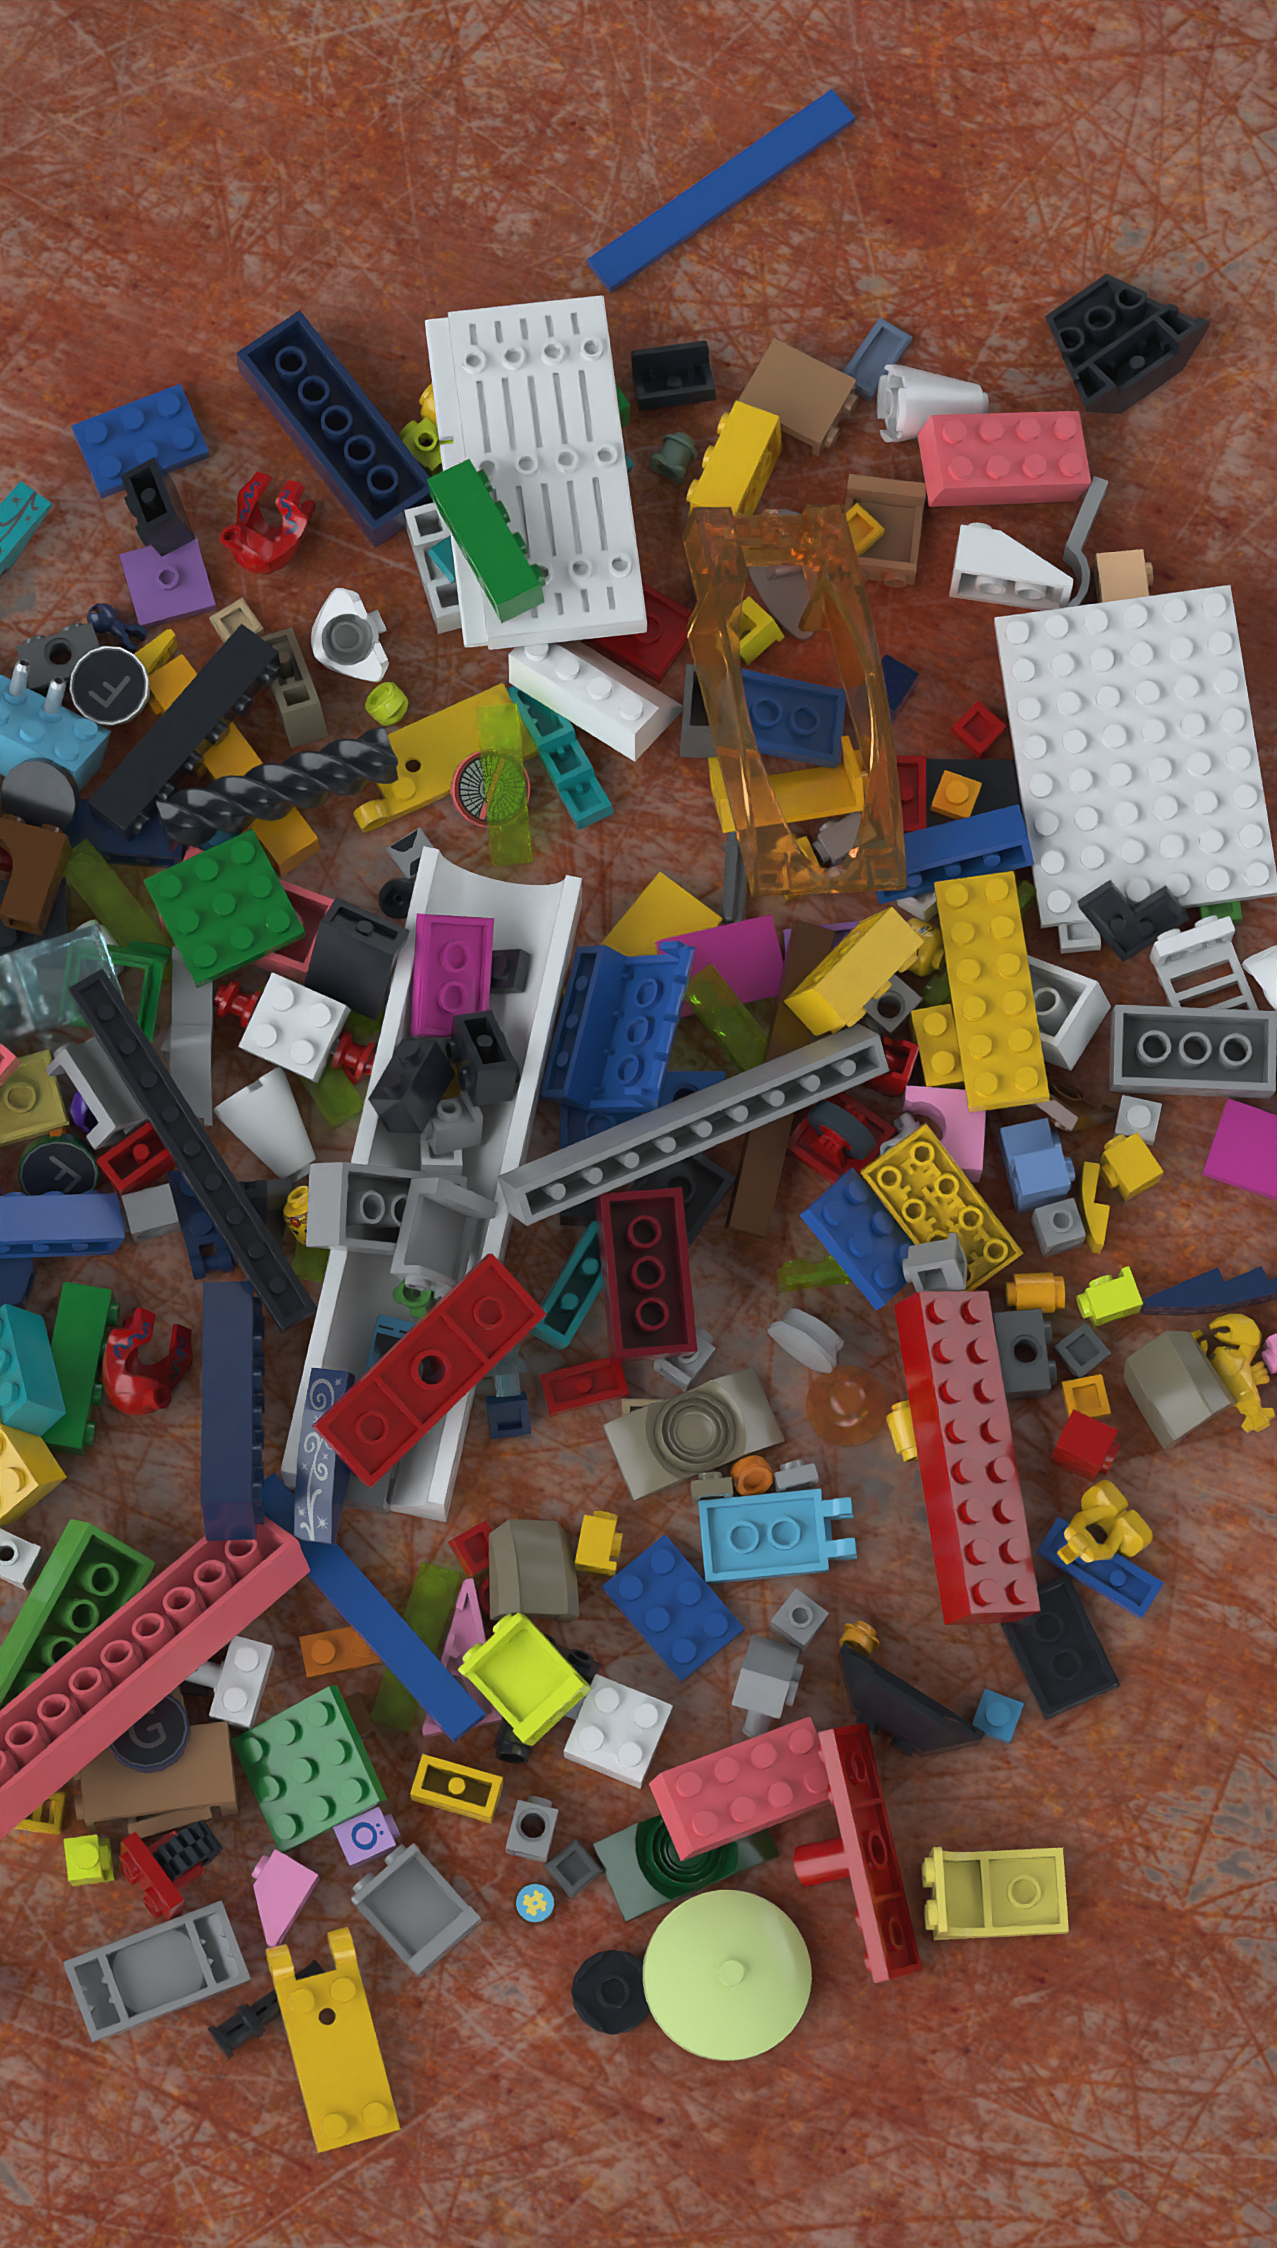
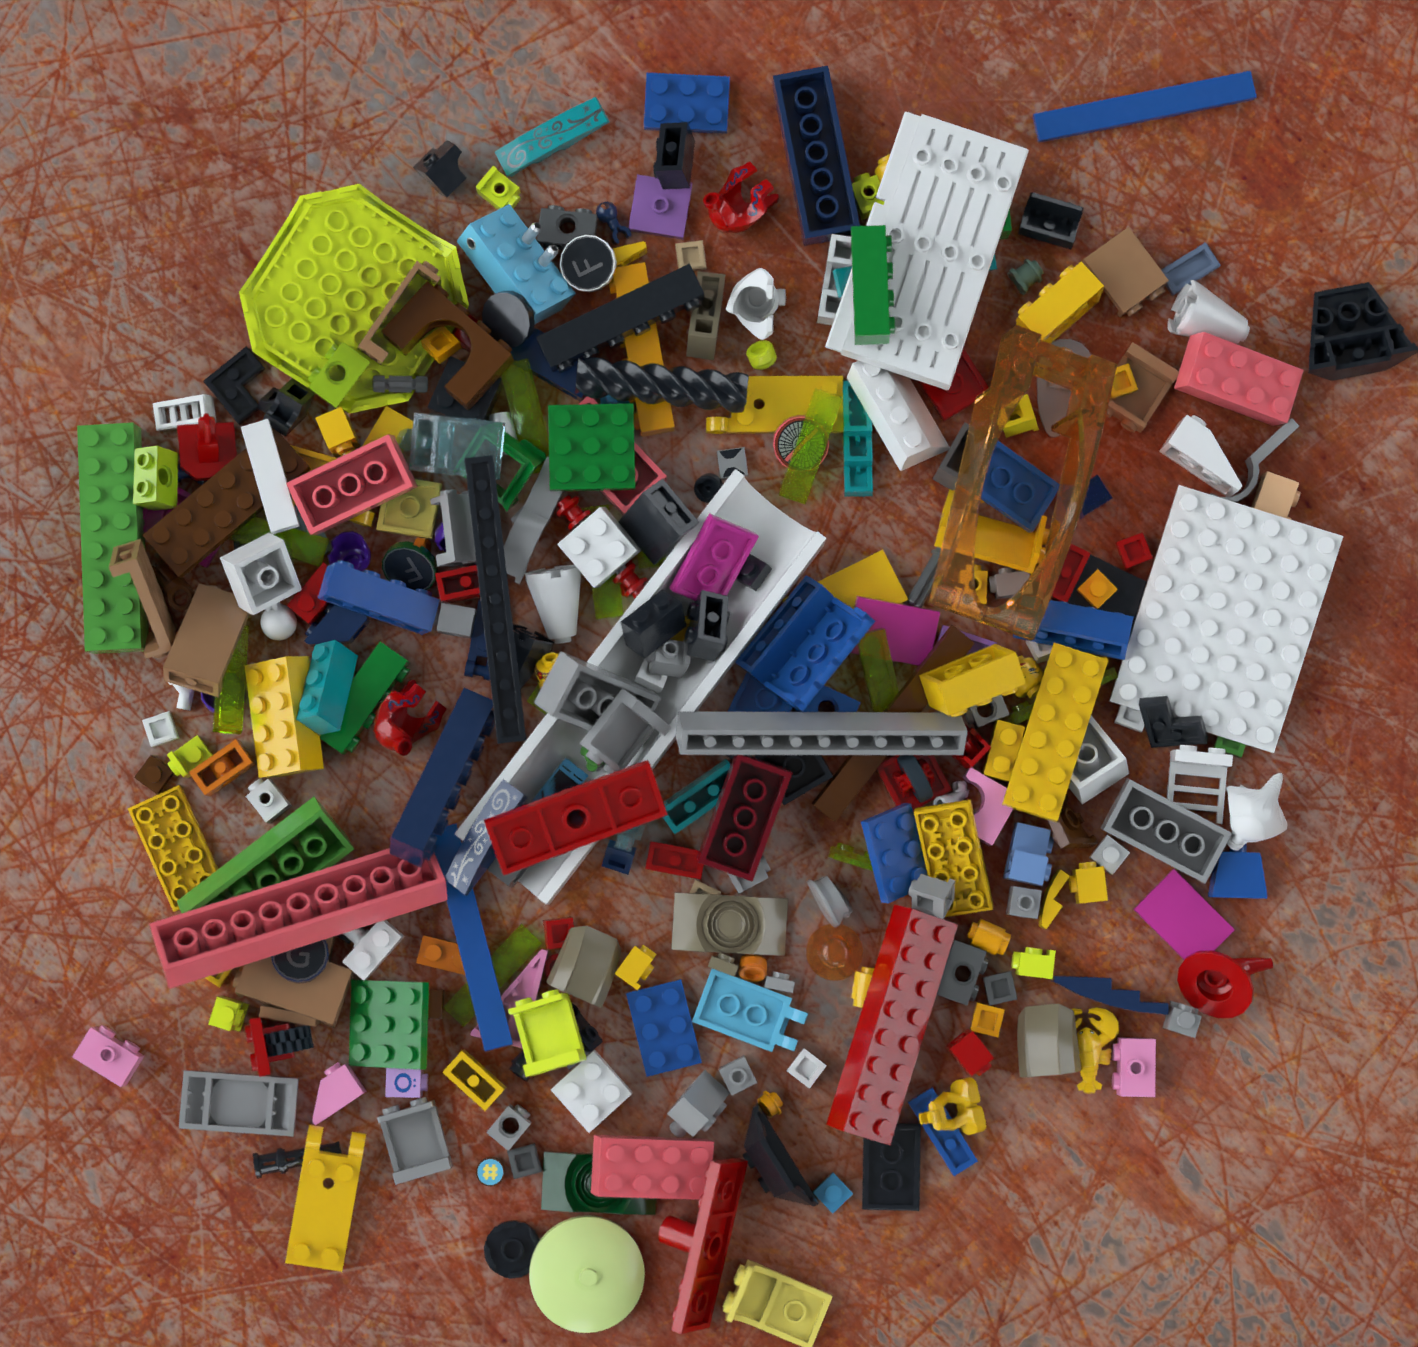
camera: 25 degrees right, 10 degrees up
none -> white plate [786,1048,827,1089]

